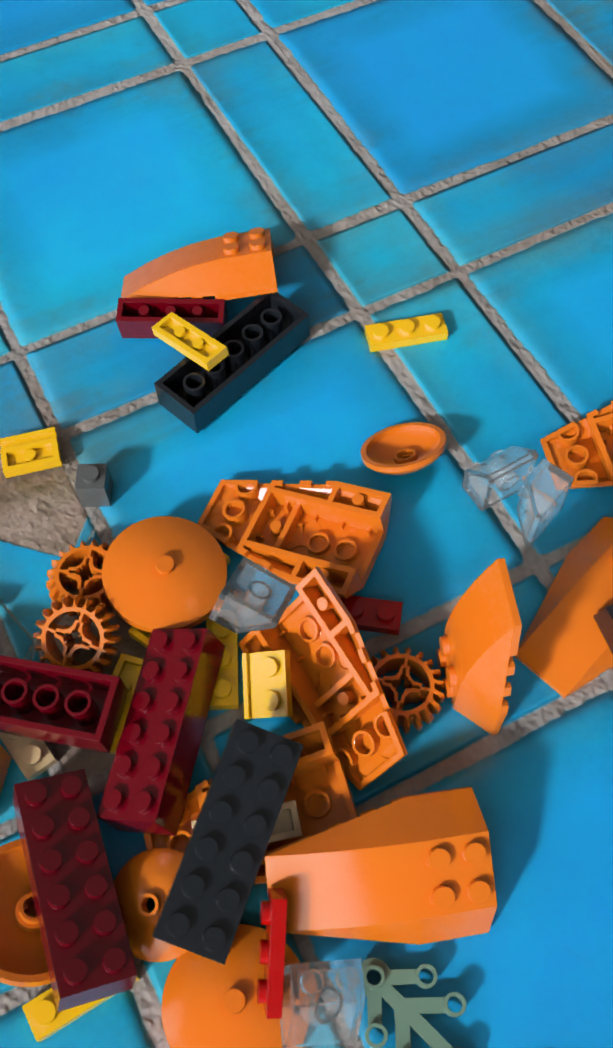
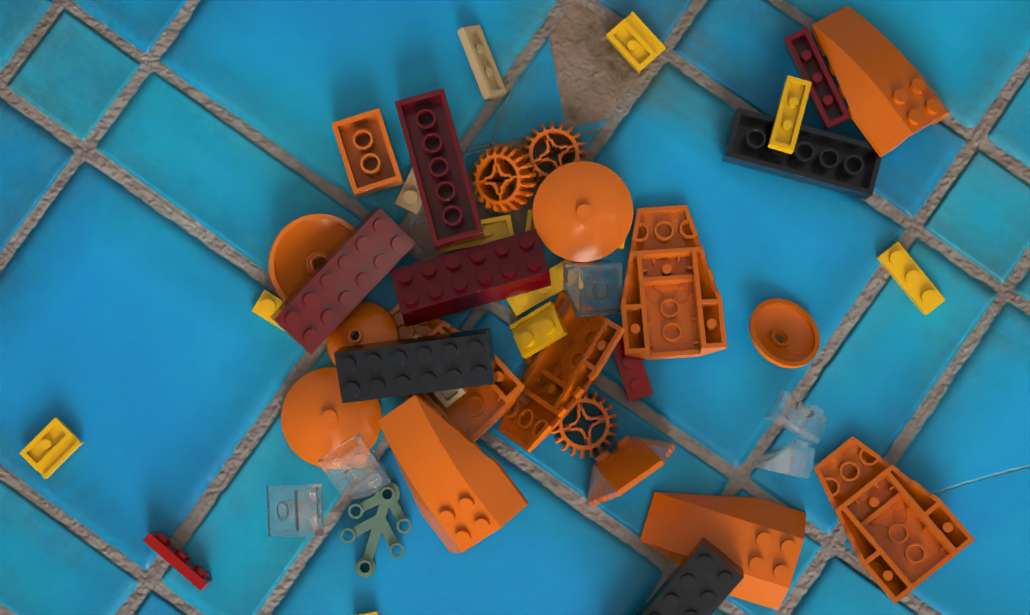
camera: 60 degrees right, 25 degrees up
dark grey brick [75,463,113,507] -> none
red plate [257,888,288,1019] -> none

